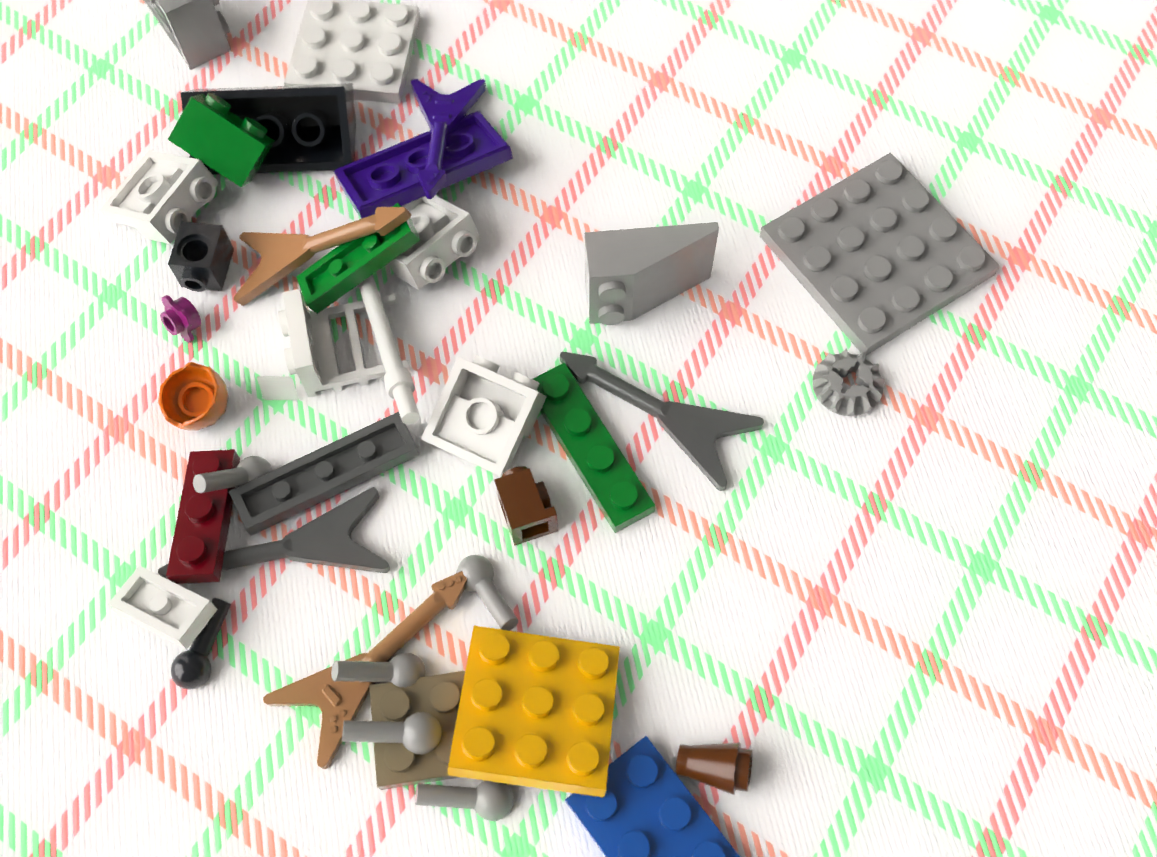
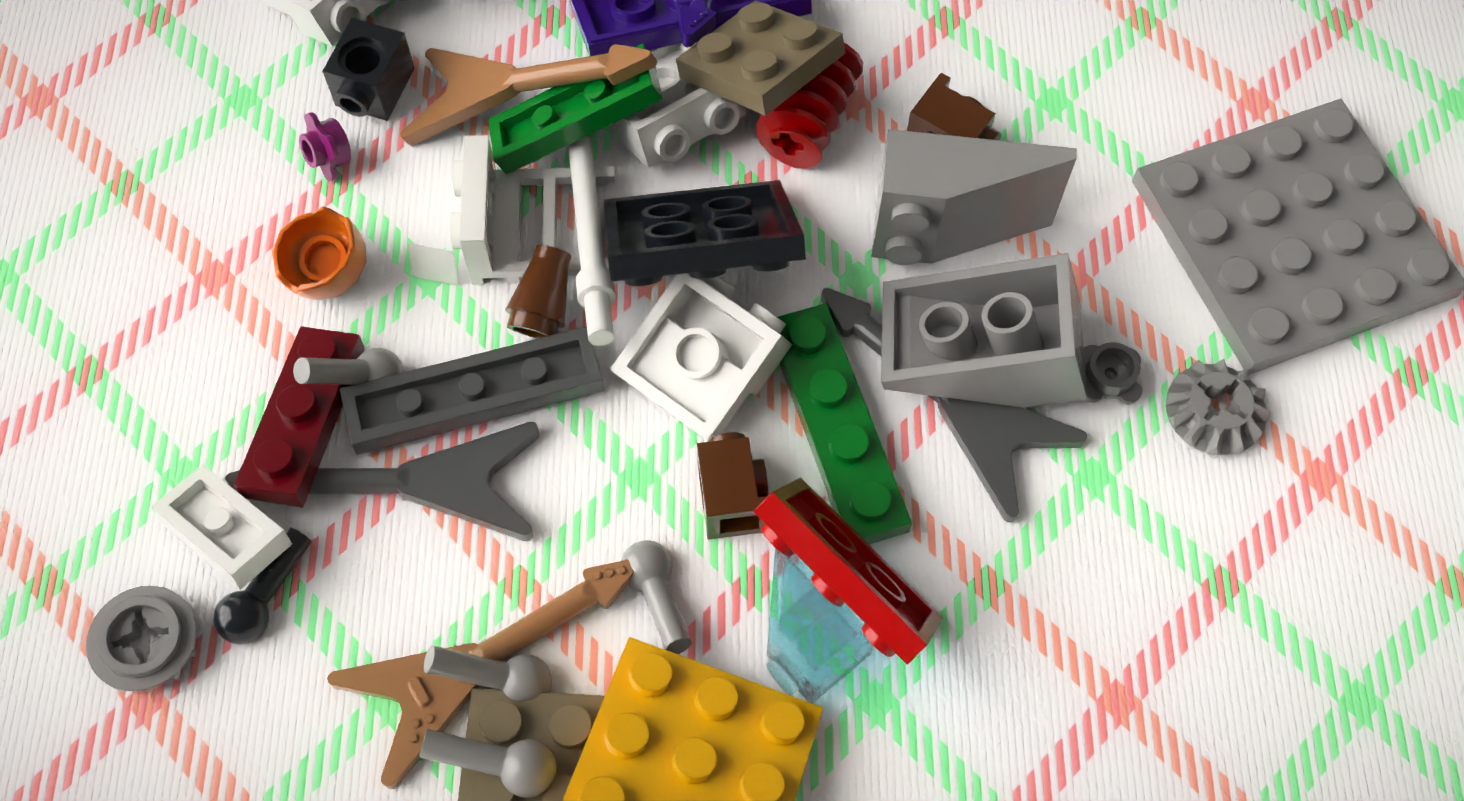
camera: 10 degrees right, 0 degrees up
none -> light grey gear [86,586,201,694]
none -> reddish brown cone [505,245,572,339]
none -> black plate [604,180,806,286]
none -> dark tan plate [676,0,845,116]
none -> red plate [753,477,943,665]
none -> red piece [756,43,864,169]
none -> clear light blue slope [766,548,873,704]
none -> light grey slope [881,253,1087,408]
none -> reddish brown brick [907,73,1002,140]
none -> flat silver plate [1084,342,1143,405]

